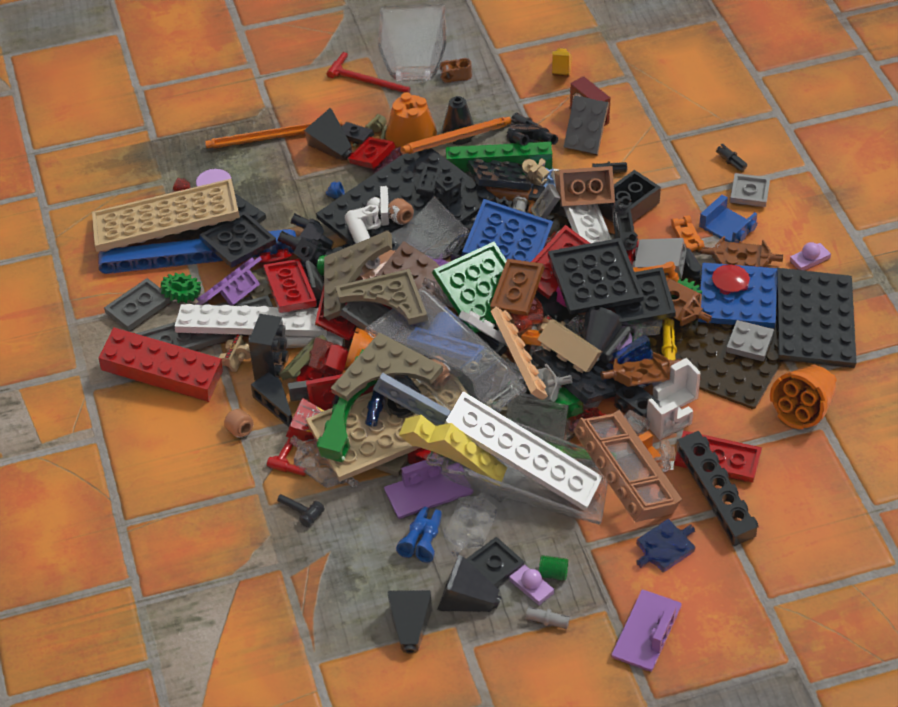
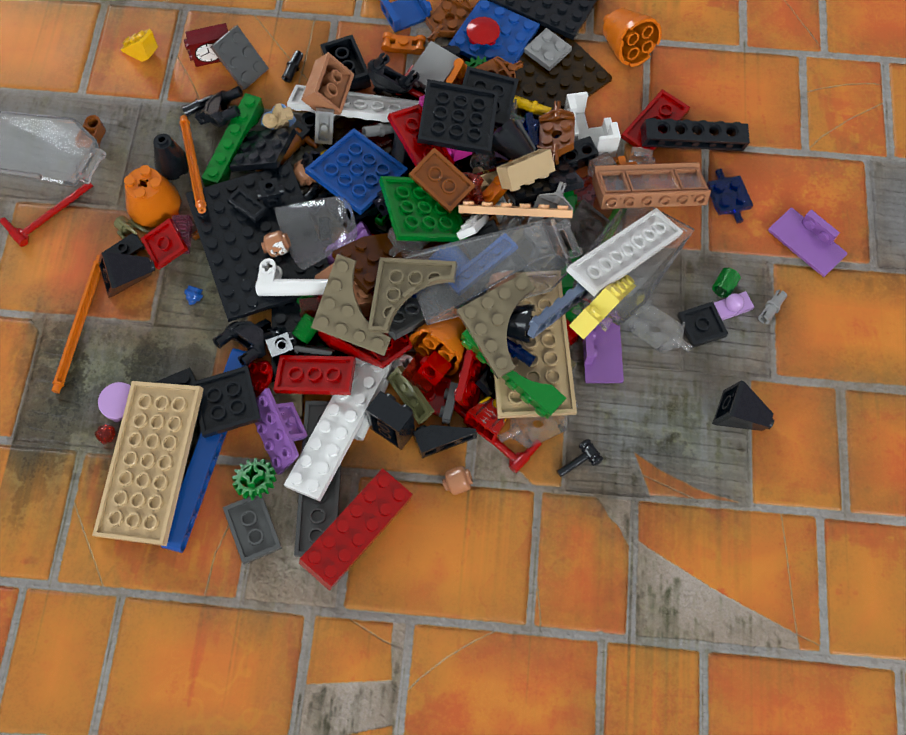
camera: 70 degrees left, 20 degrees up
tan hips [219,334,251,372] -> none
white tile [367,186,389,225] -> none
blue piece [396,506,442,563] -> none
black slope [437,555,501,612] -> none
light grey bush [512,196,528,212] -> none

